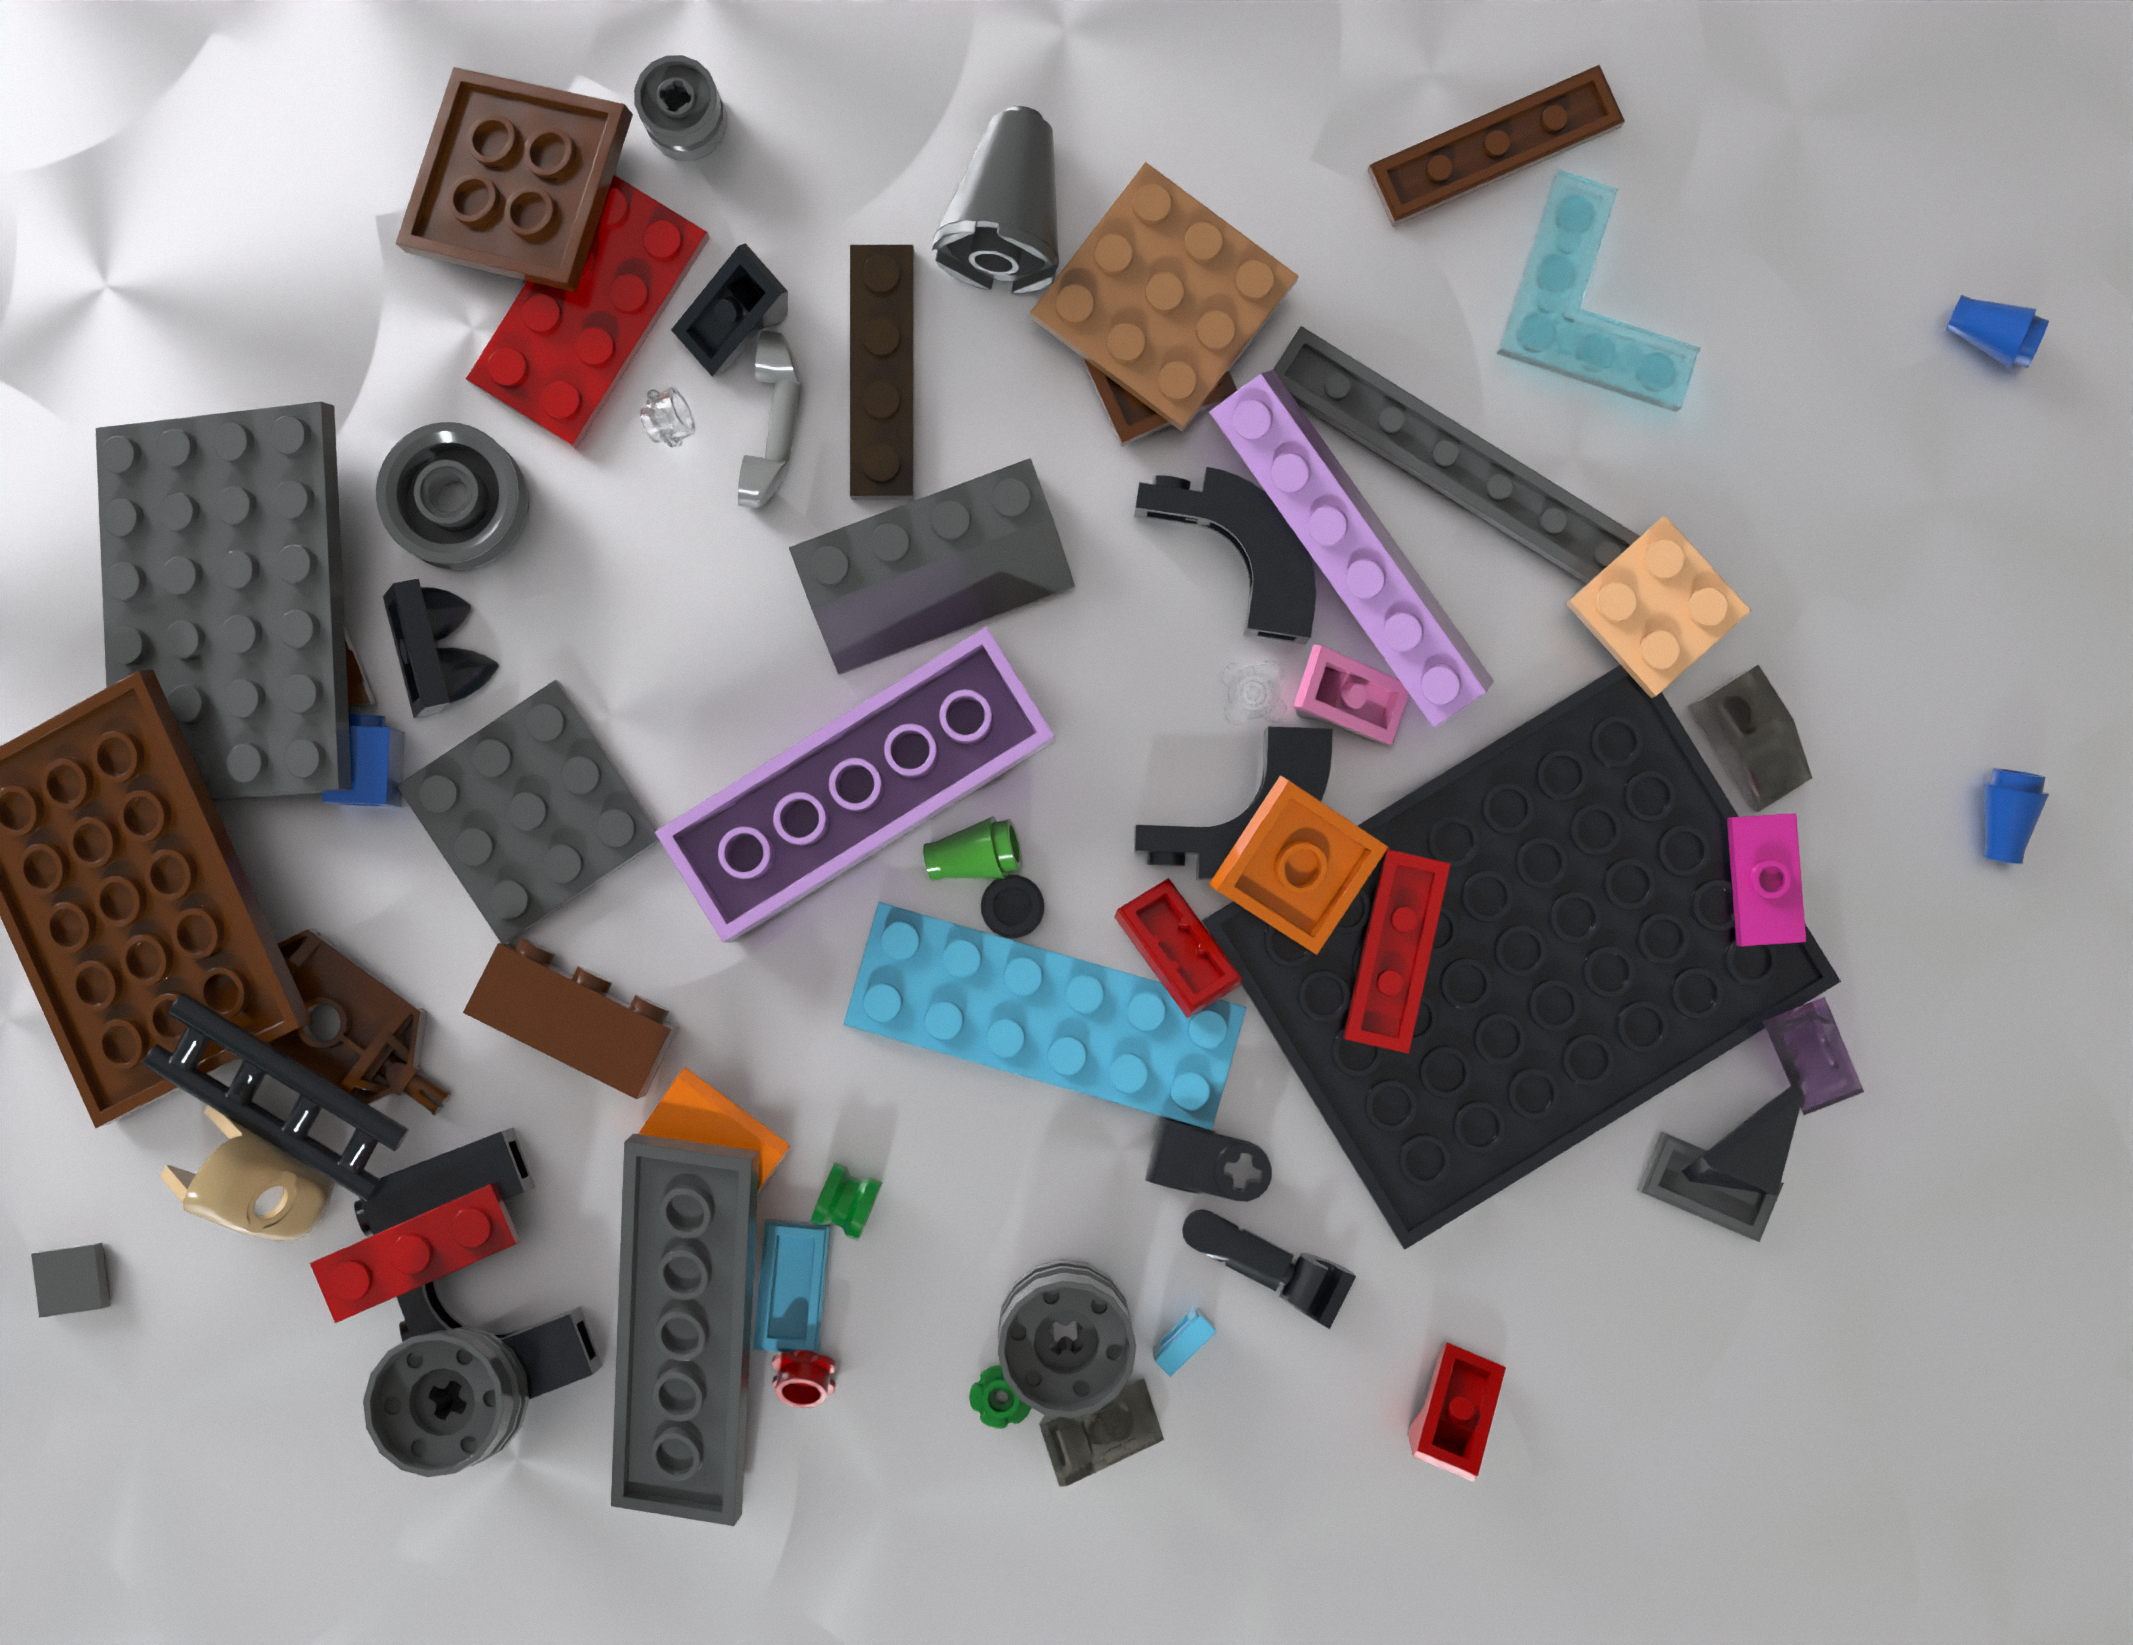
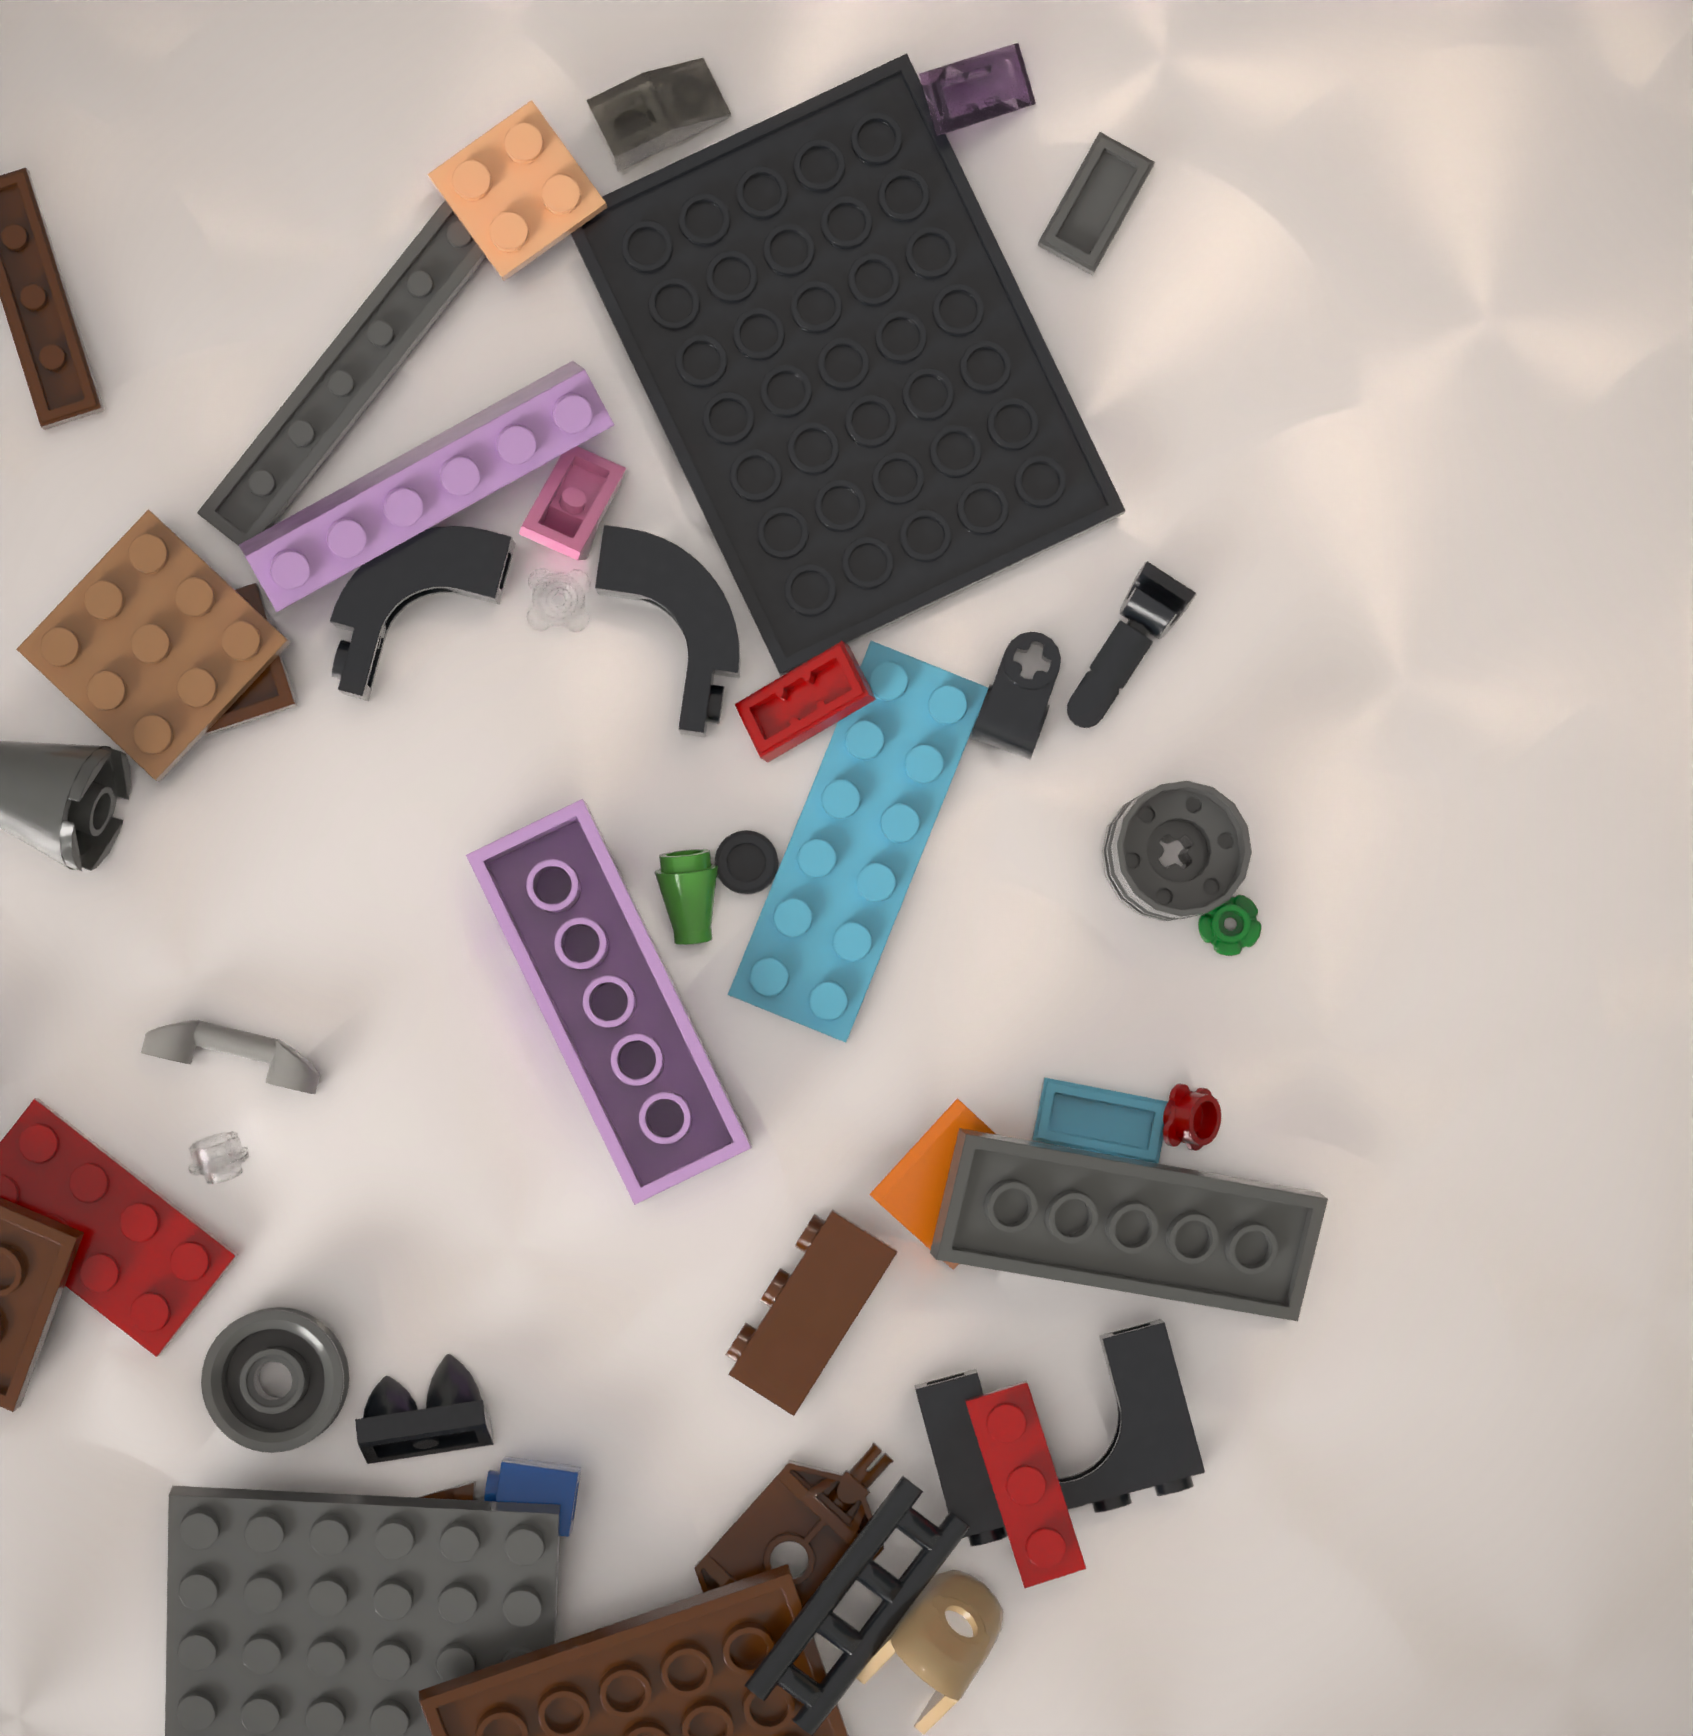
camera: 85 degrees left, 0 degrees up
dark grey wheel [363,1327,529,1477] -> none
dark grey plate [397,679,660,943] -> none
black slope [671,243,788,377] -> none
dark grey slope [789,458,1075,675] -> none
green wheel [810,1162,883,1241] -> none
dark brown plate [850,245,915,500] -> none
clear smoke slope [1039,1378,1164,1487] -> none
medium azure tile [1153,1308,1217,1377] -> none
orange plate [1209,776,1388,955] -> none
red plate [1343,849,1451,1054] -> none
red slope [1407,1342,1506,1482] -> none
clear light blue plate [1496,169,1701,412] -> none
black slope [1681,1083,1804,1195] -> none
dark pink plate [1727,813,1806,946] -> none

